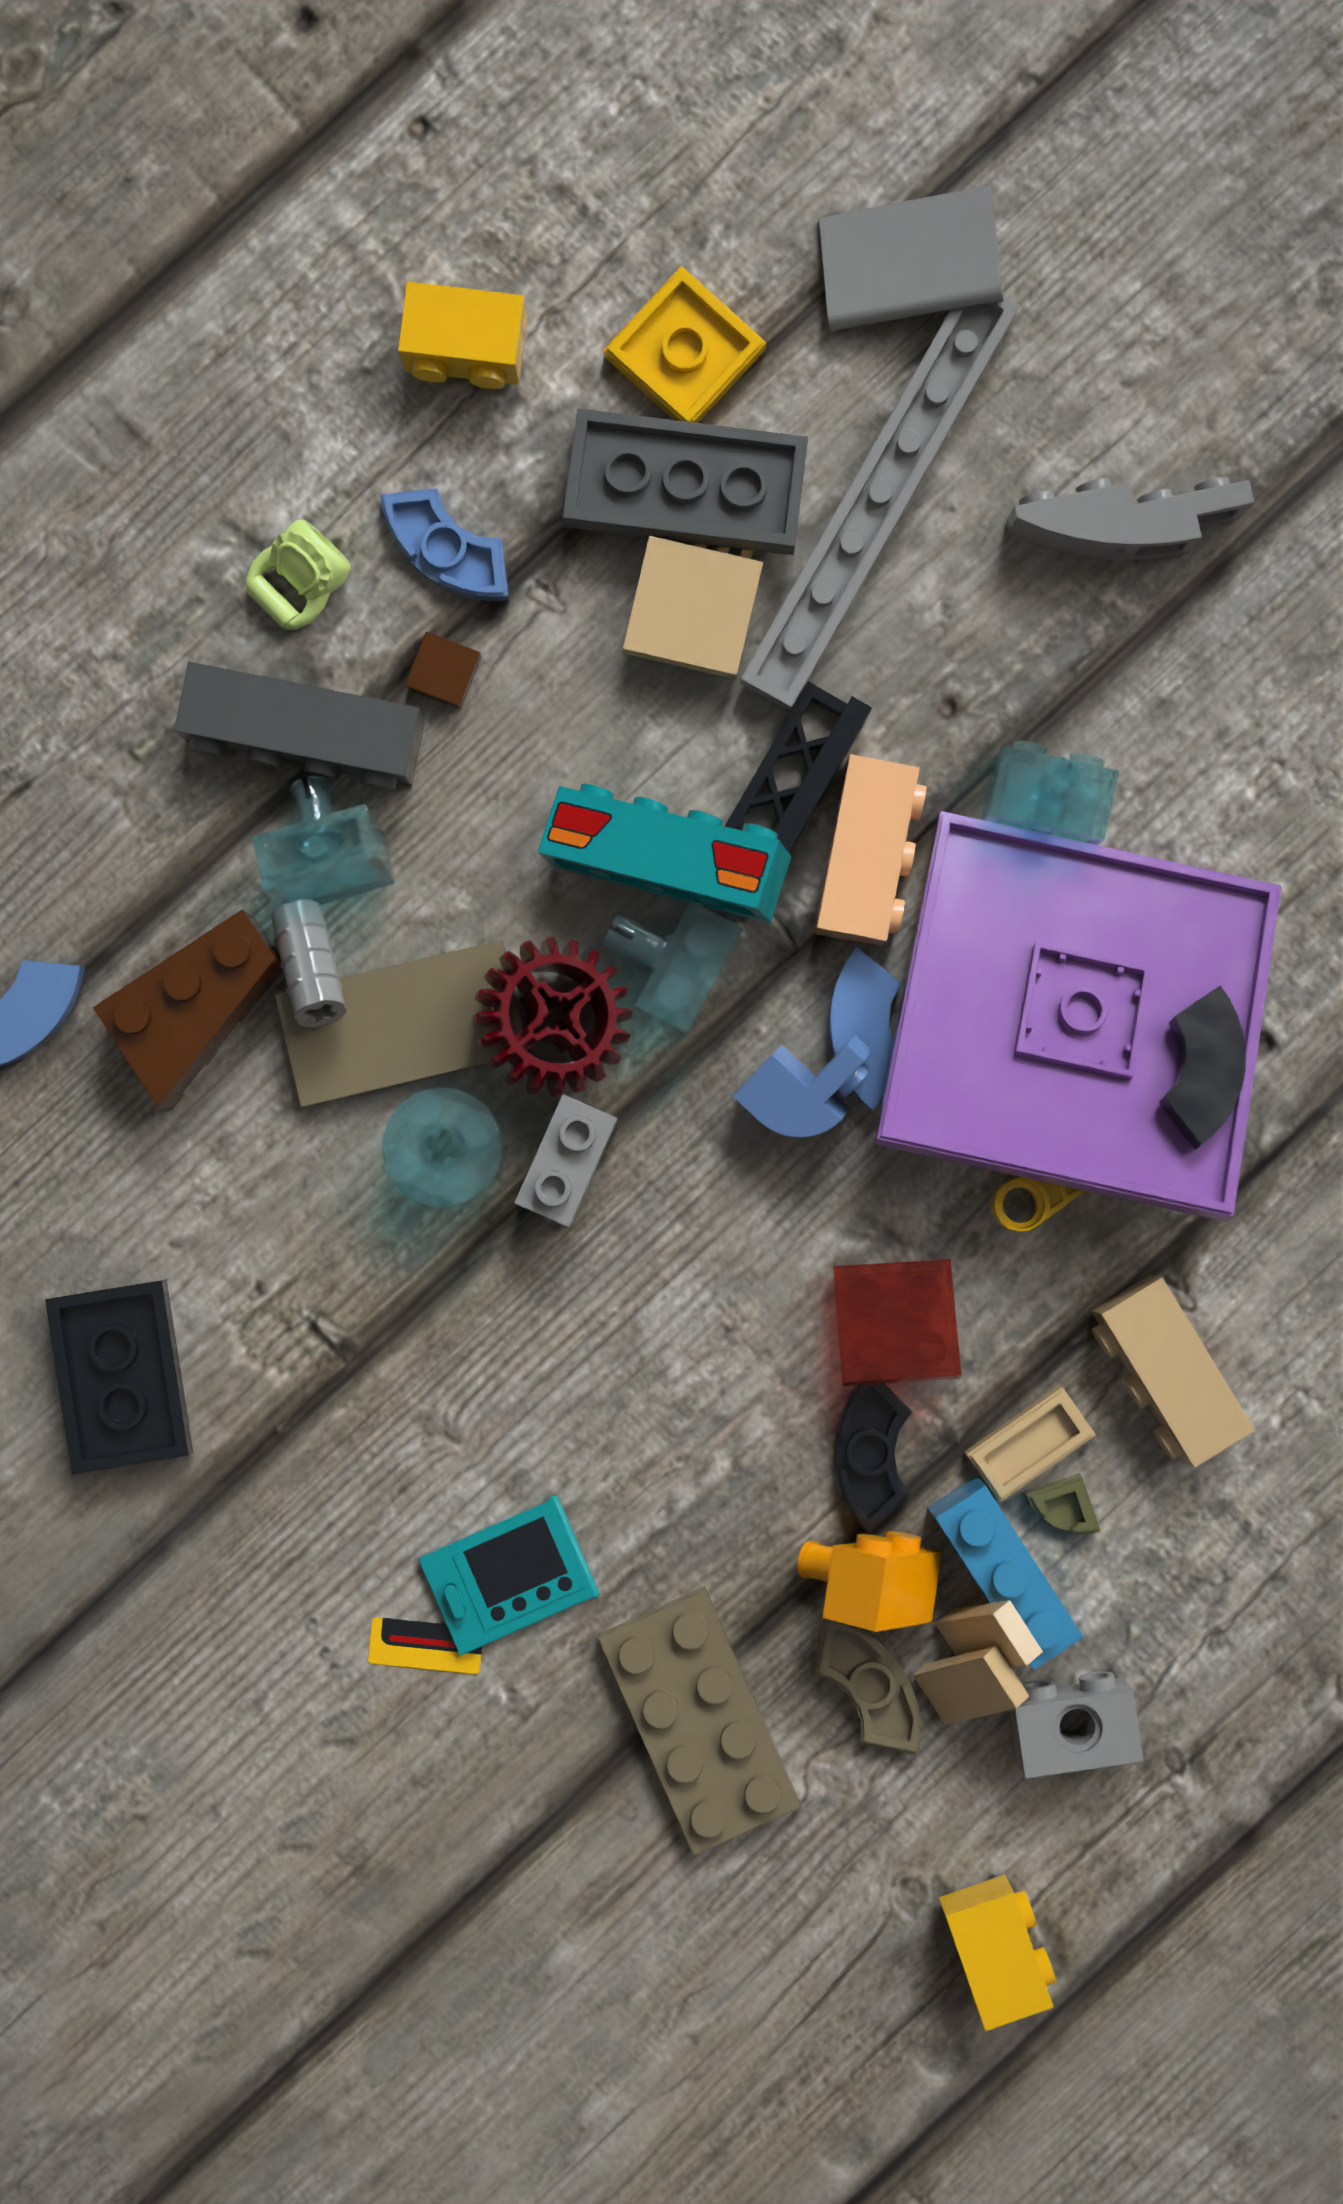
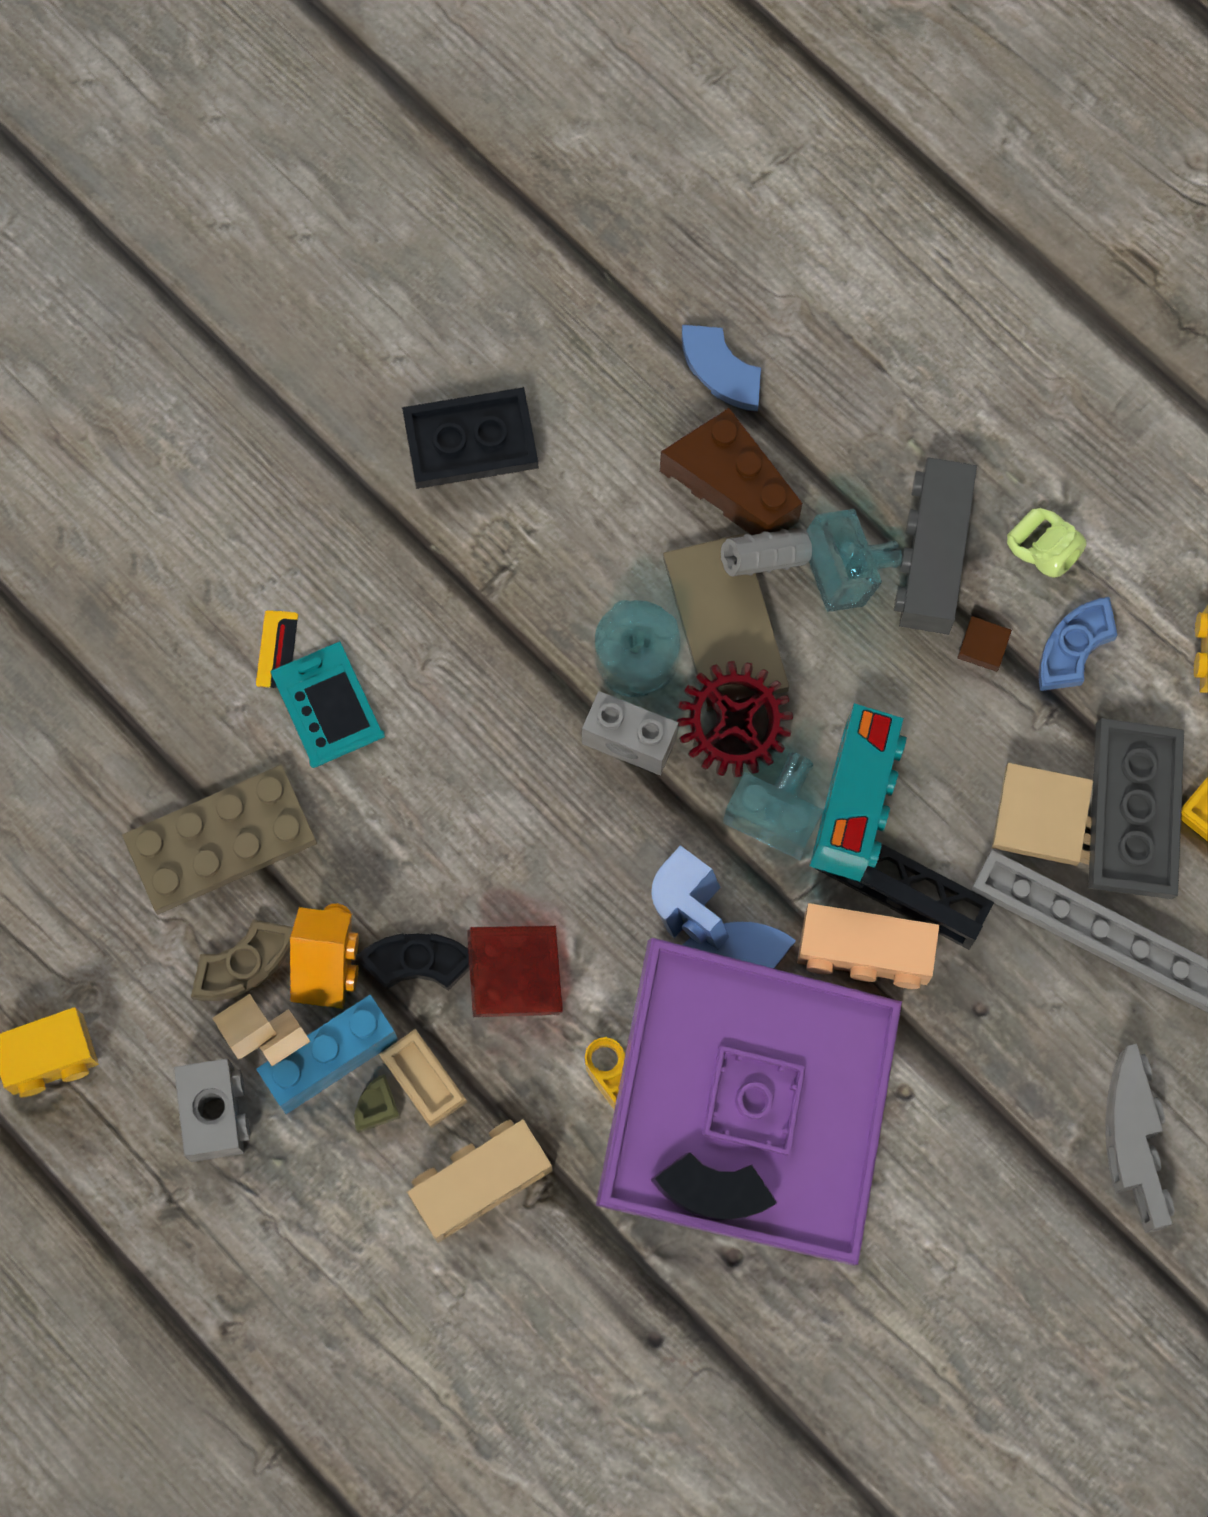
camera: 90 degrees right, 15 degrees down
clear light blue brick [982,741,1119,845] -> none

